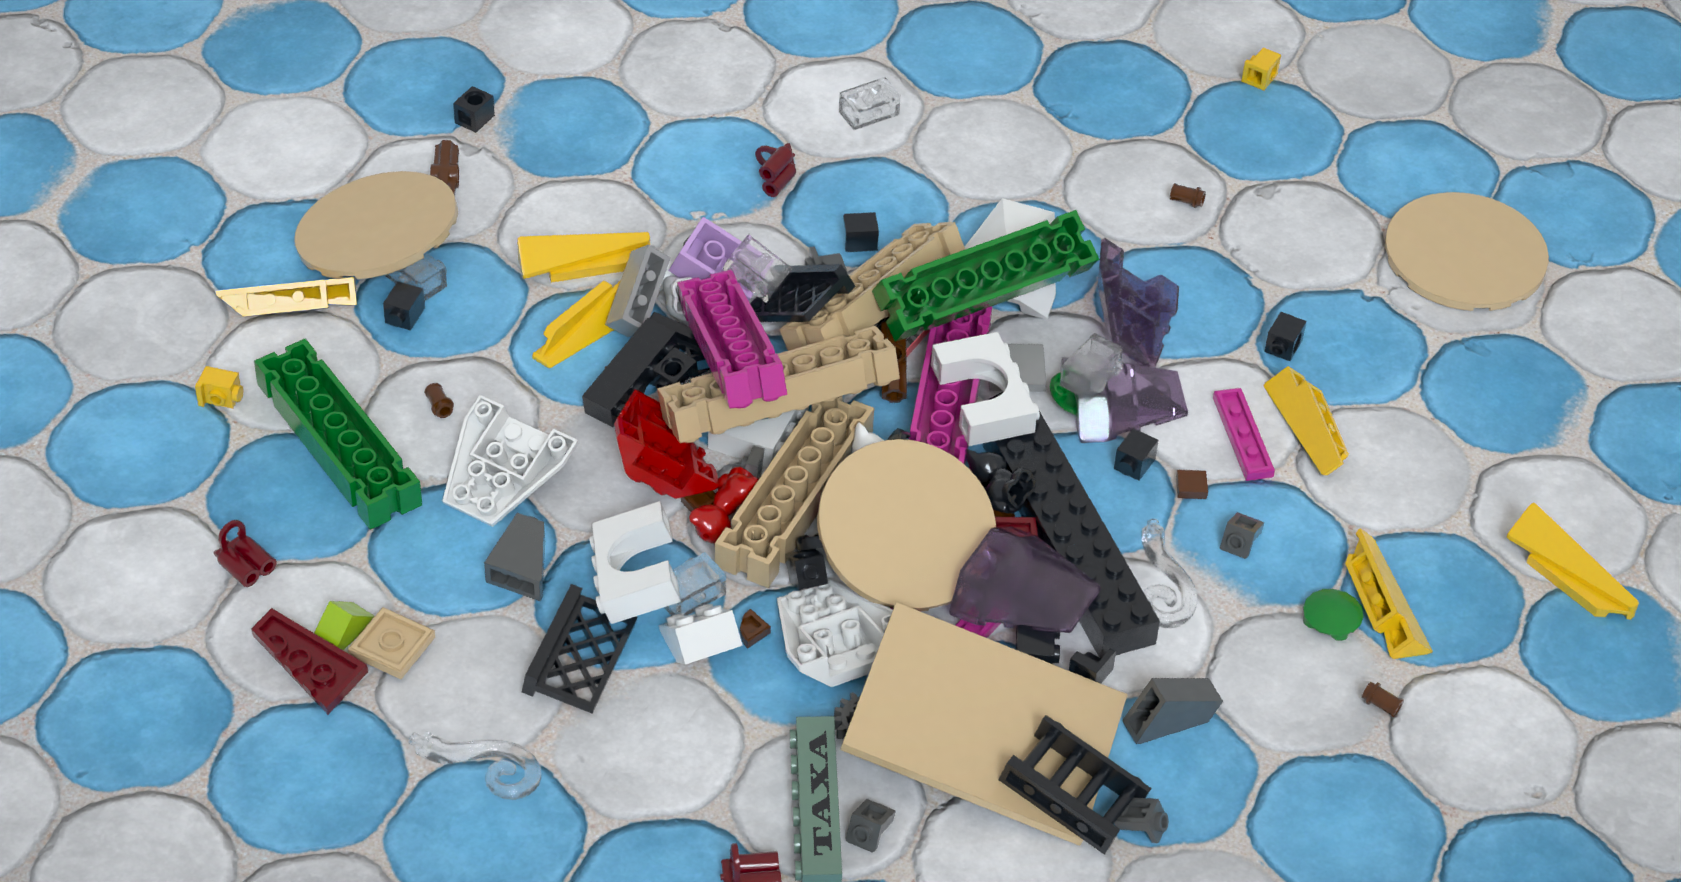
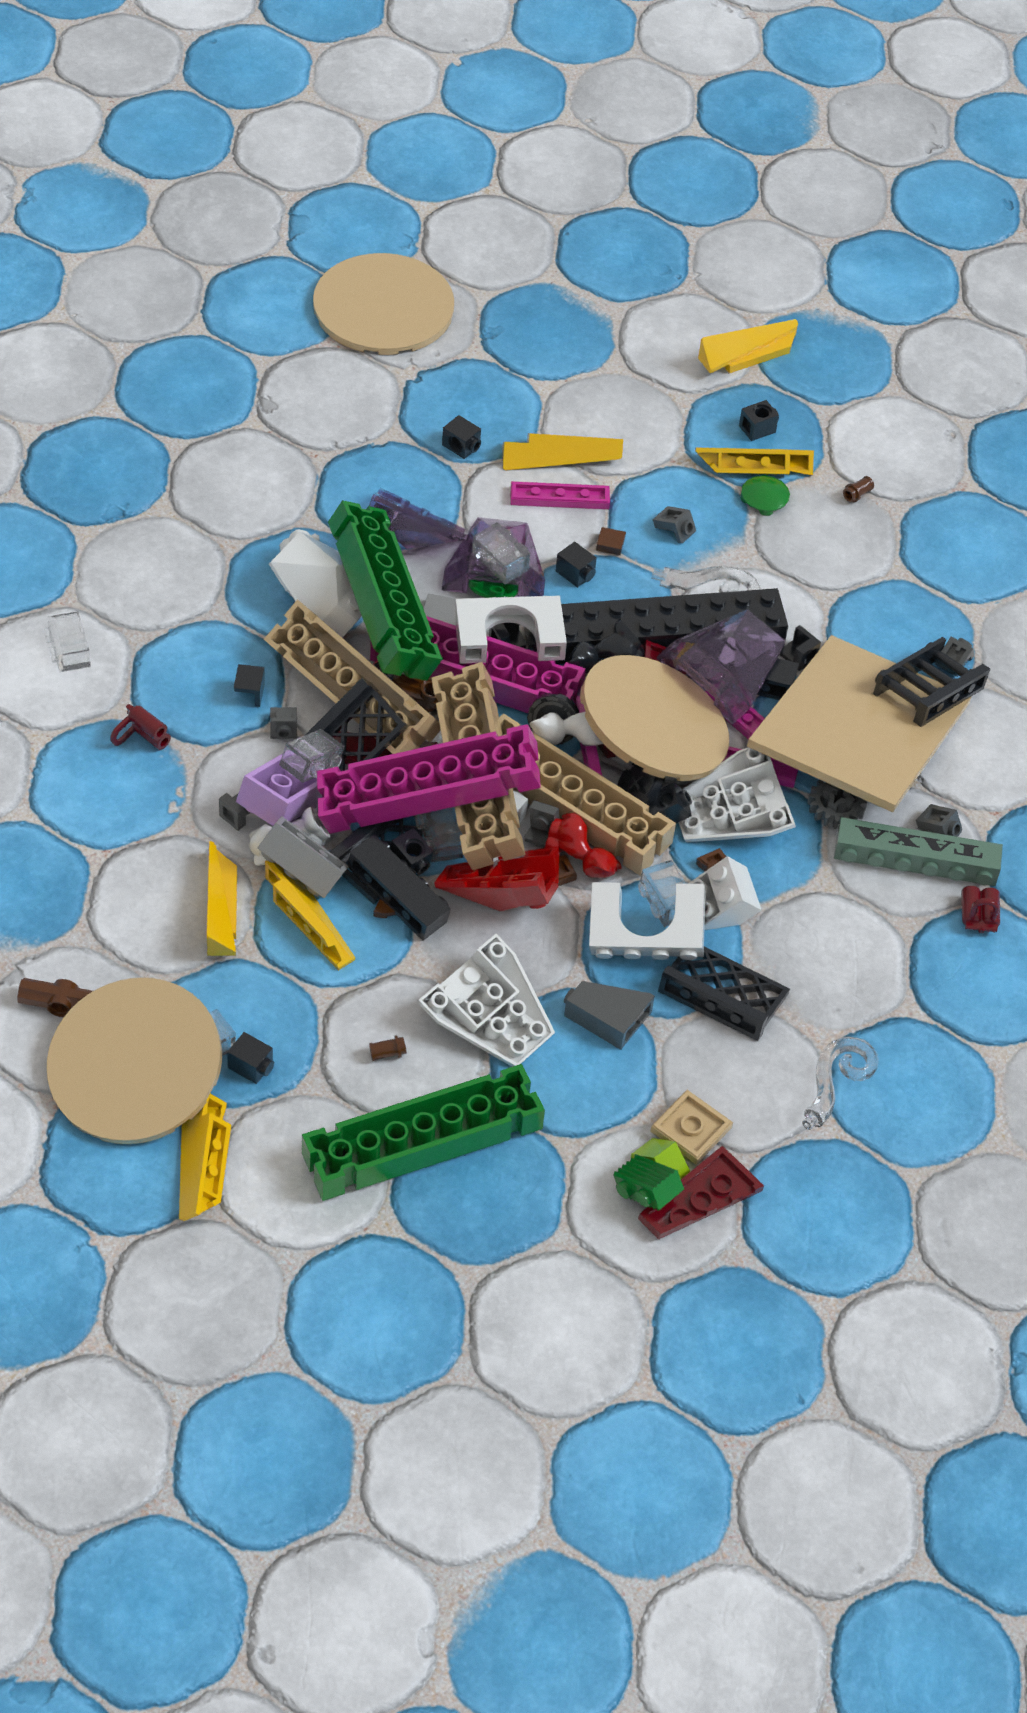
camera: 80 degrees left, 5 degrees up
yellow brick [195,366,244,409] -> none
dark red piece [213,520,277,587] -> none
dark grey slope [1122,678,1223,744] -> none
reddish brown pin [1170,183,1206,208] -> none
yellow brick [1241,47,1281,91] -> none
none -> green brick [613,1154,684,1211]
none -> black brick [739,400,779,441]

